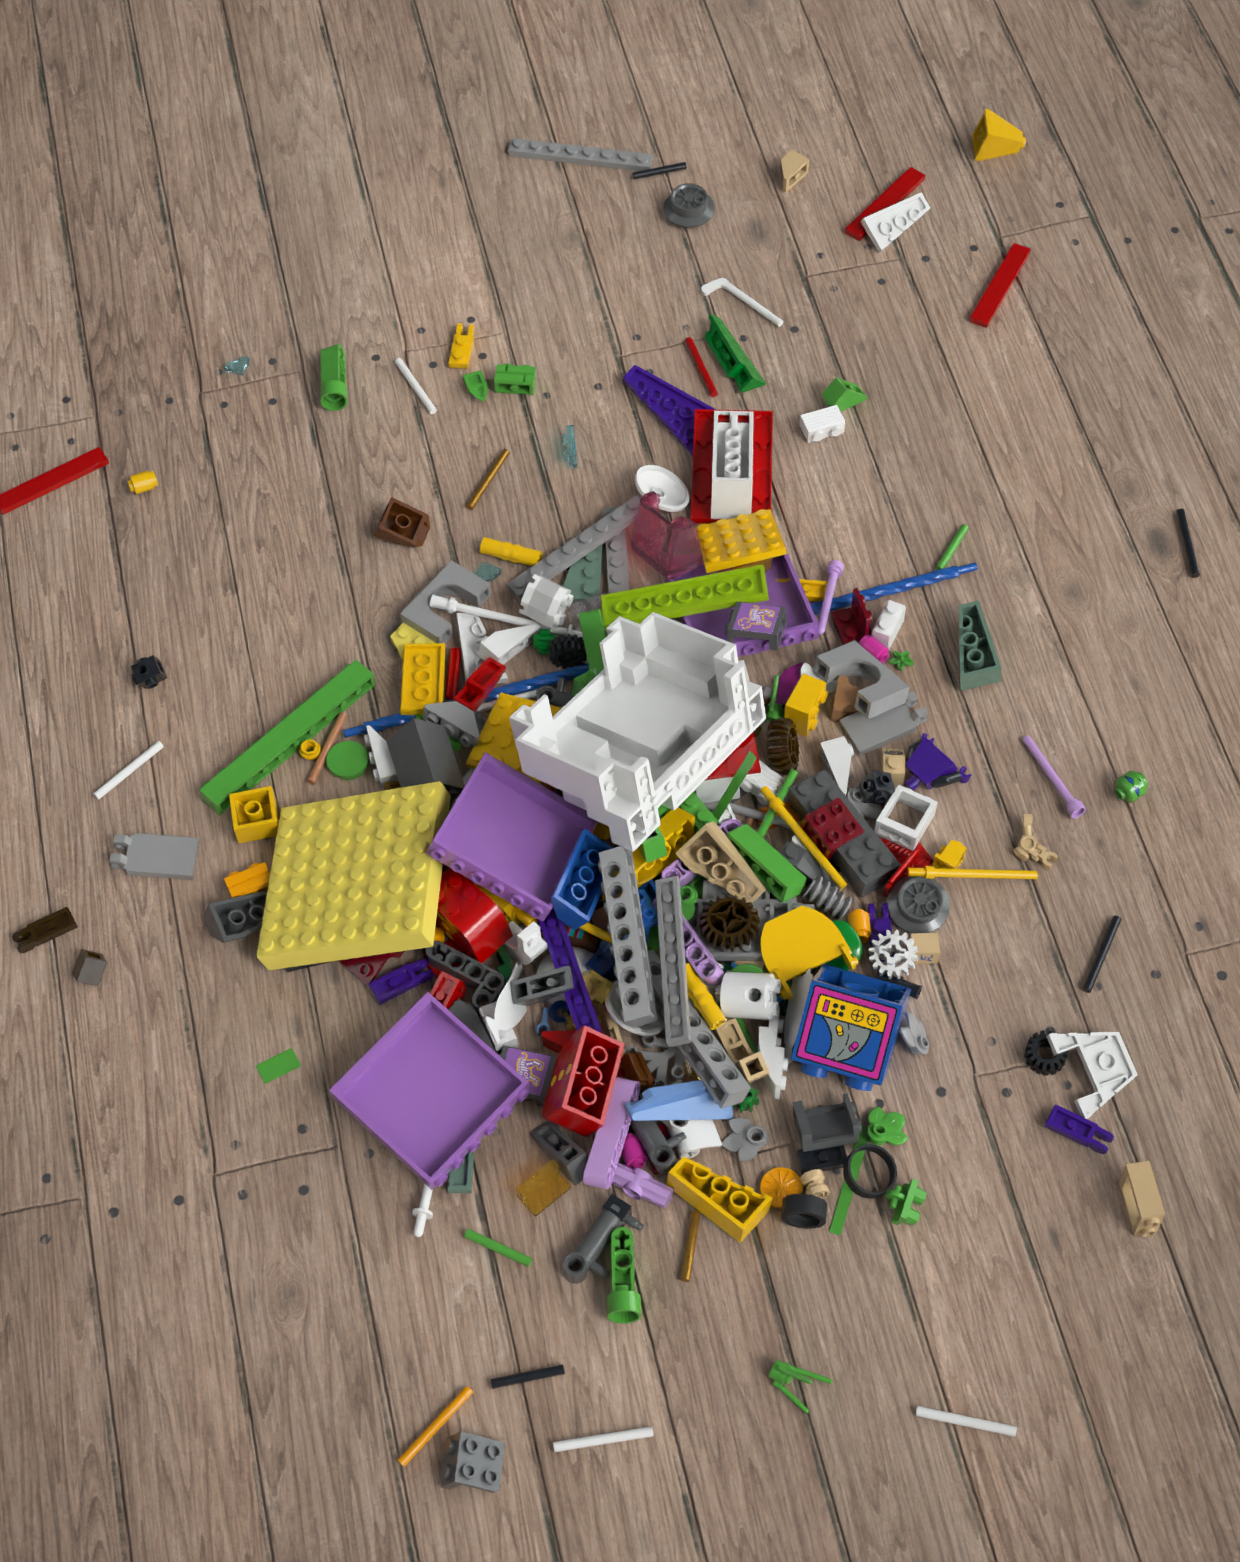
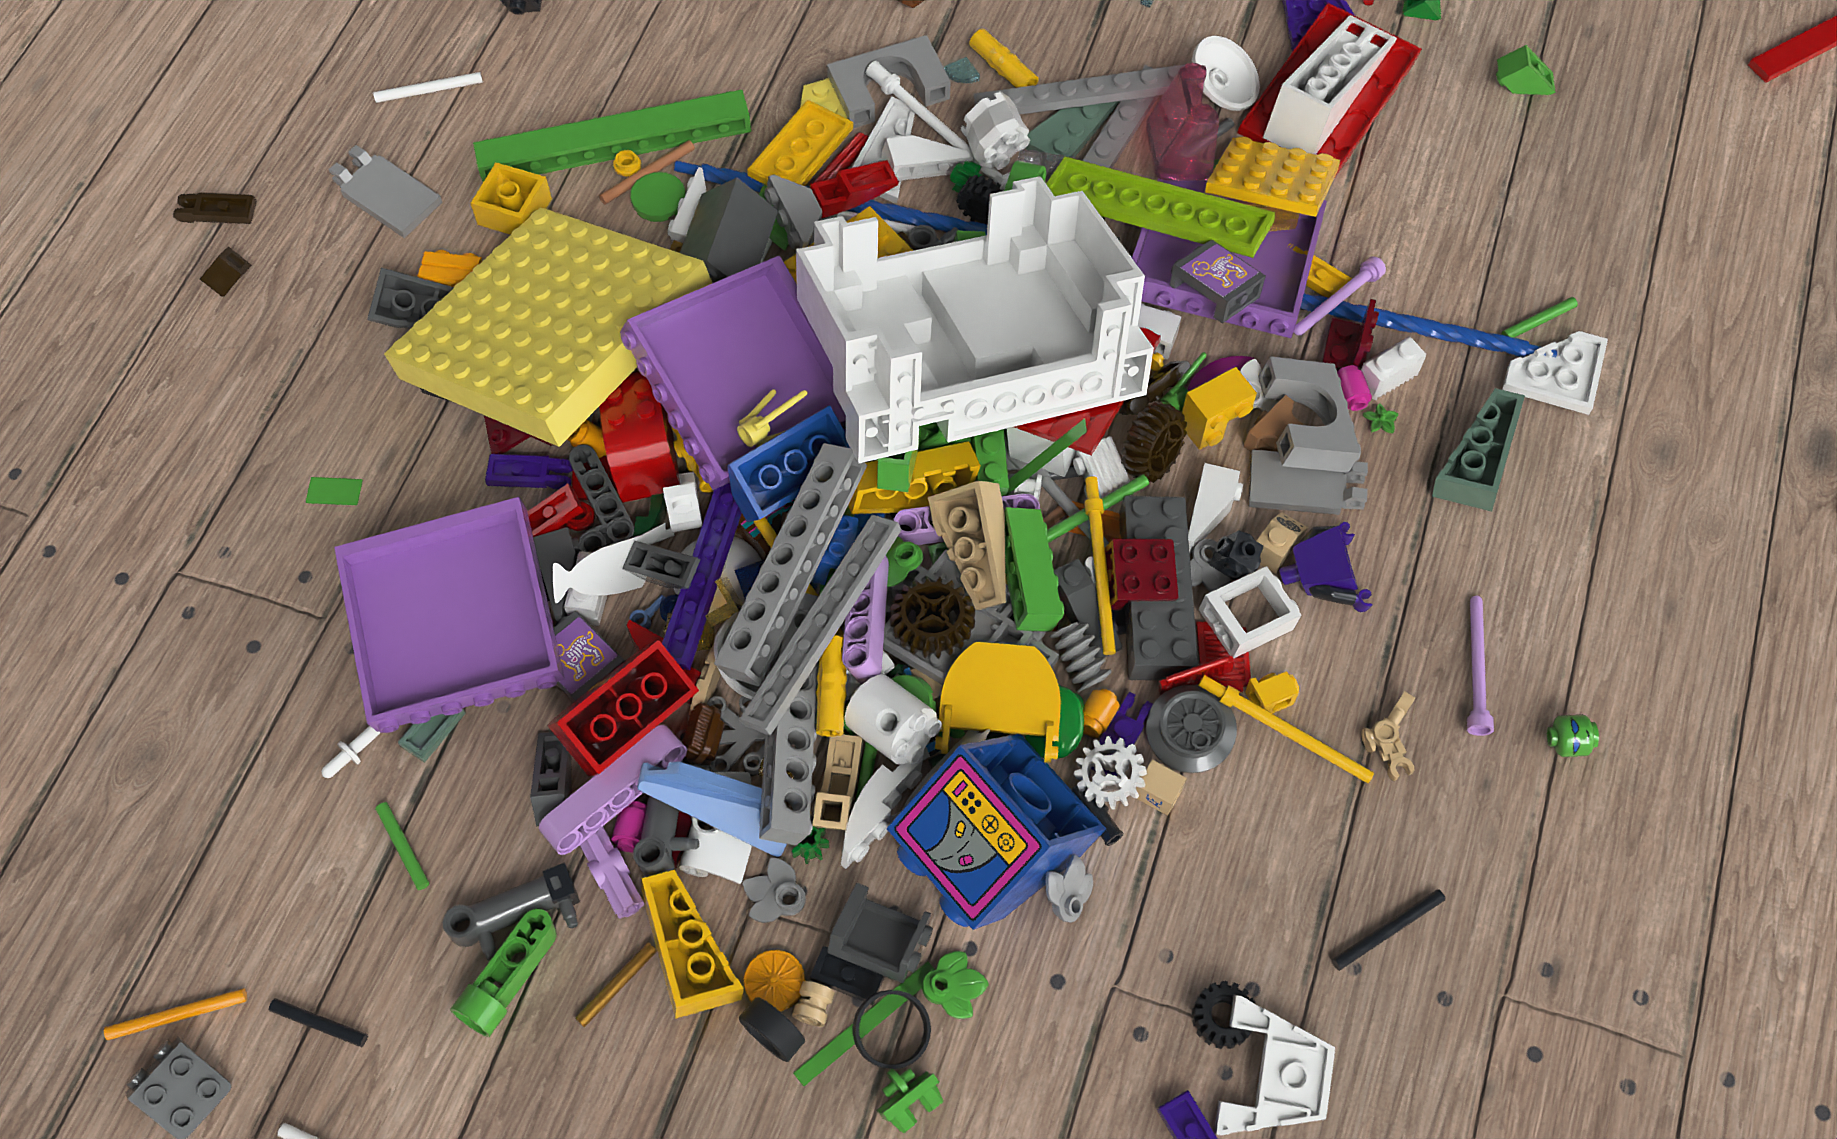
camera: 30 degrees right, 5 degrees up
clear yellow panel [516,1159,571,1216] -> none
white brick [799,405,845,443] -> none
none -> light yellow plant [737,389,808,447]
none -> white plate [1502,331,1608,415]

